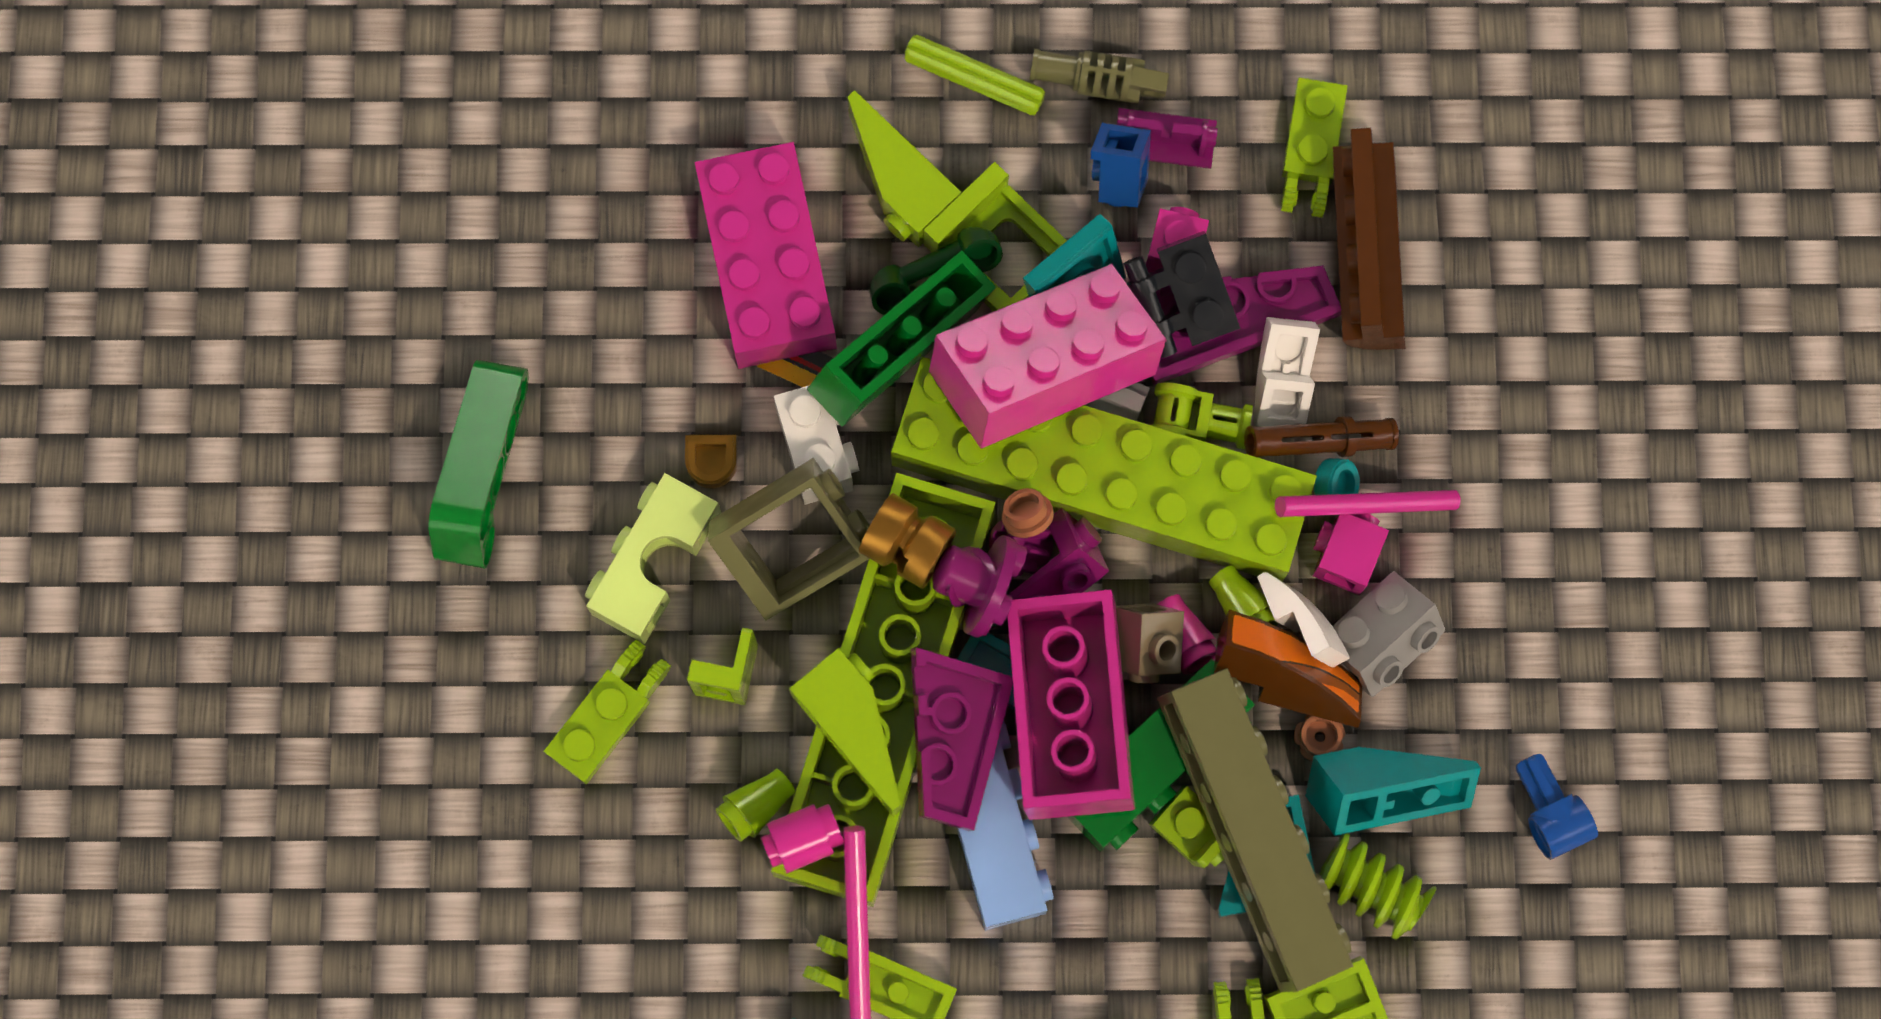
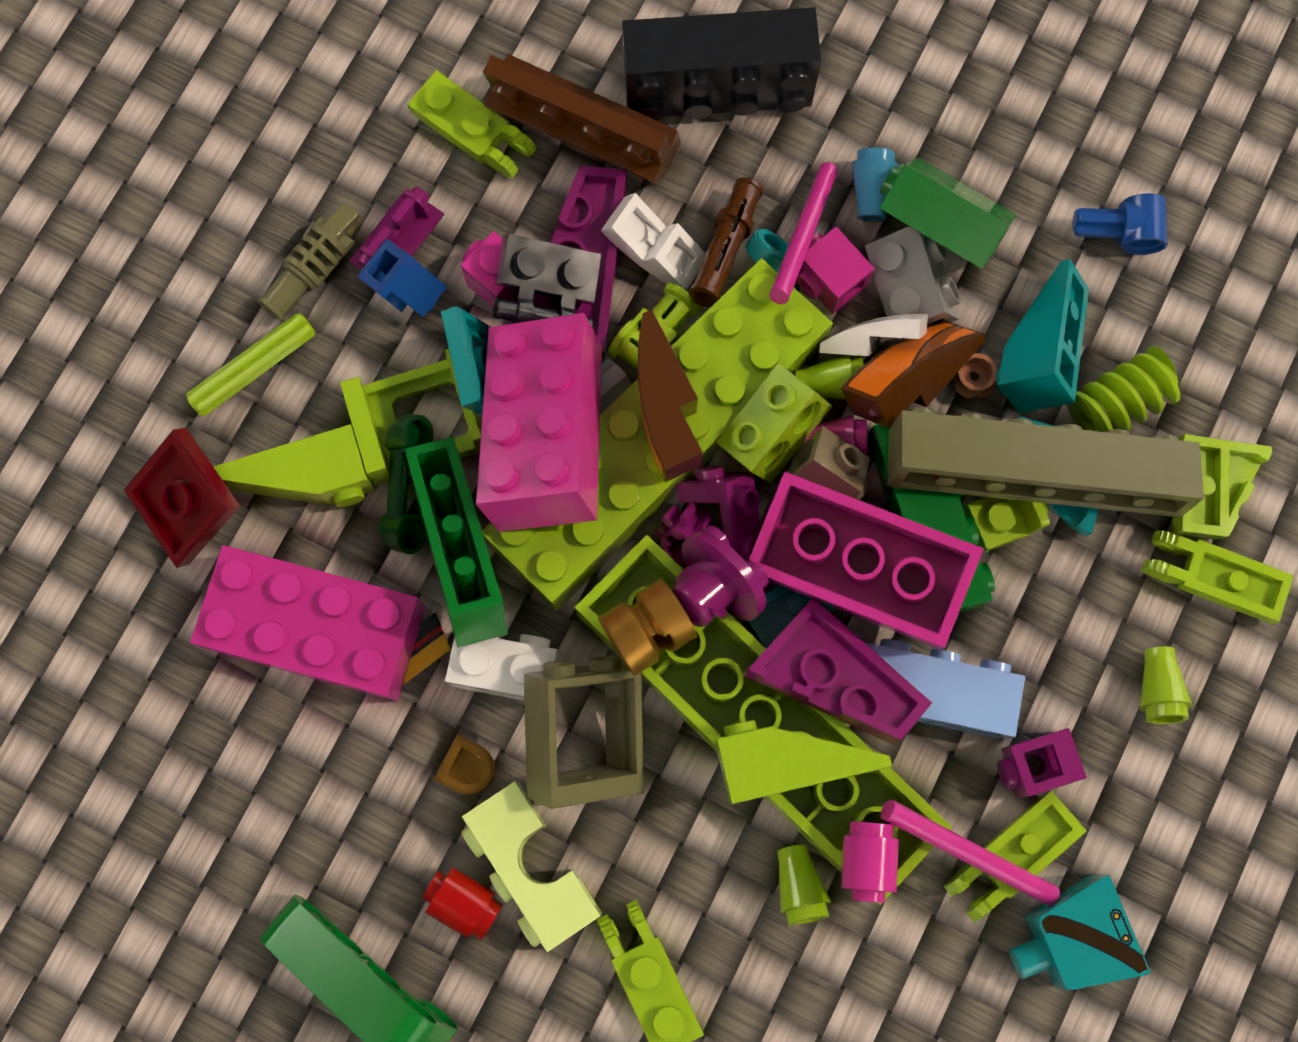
camera: 60 degrees left, 0 degrees up
lime panel [687,627,758,705] -> none
nougat plate [1002,488,1054,538] -> none
none -> dark red tile [124,428,241,568]
none -> red brick [422,867,503,941]
none -> black brick [622,7,822,121]
none -> reddish brown slope [638,310,703,482]
none -> lime brick [716,363,832,483]
none -> dark azure cone [852,147,899,222]
none -> green brick [880,158,1017,269]
none -> magenta brick [997,728,1087,798]

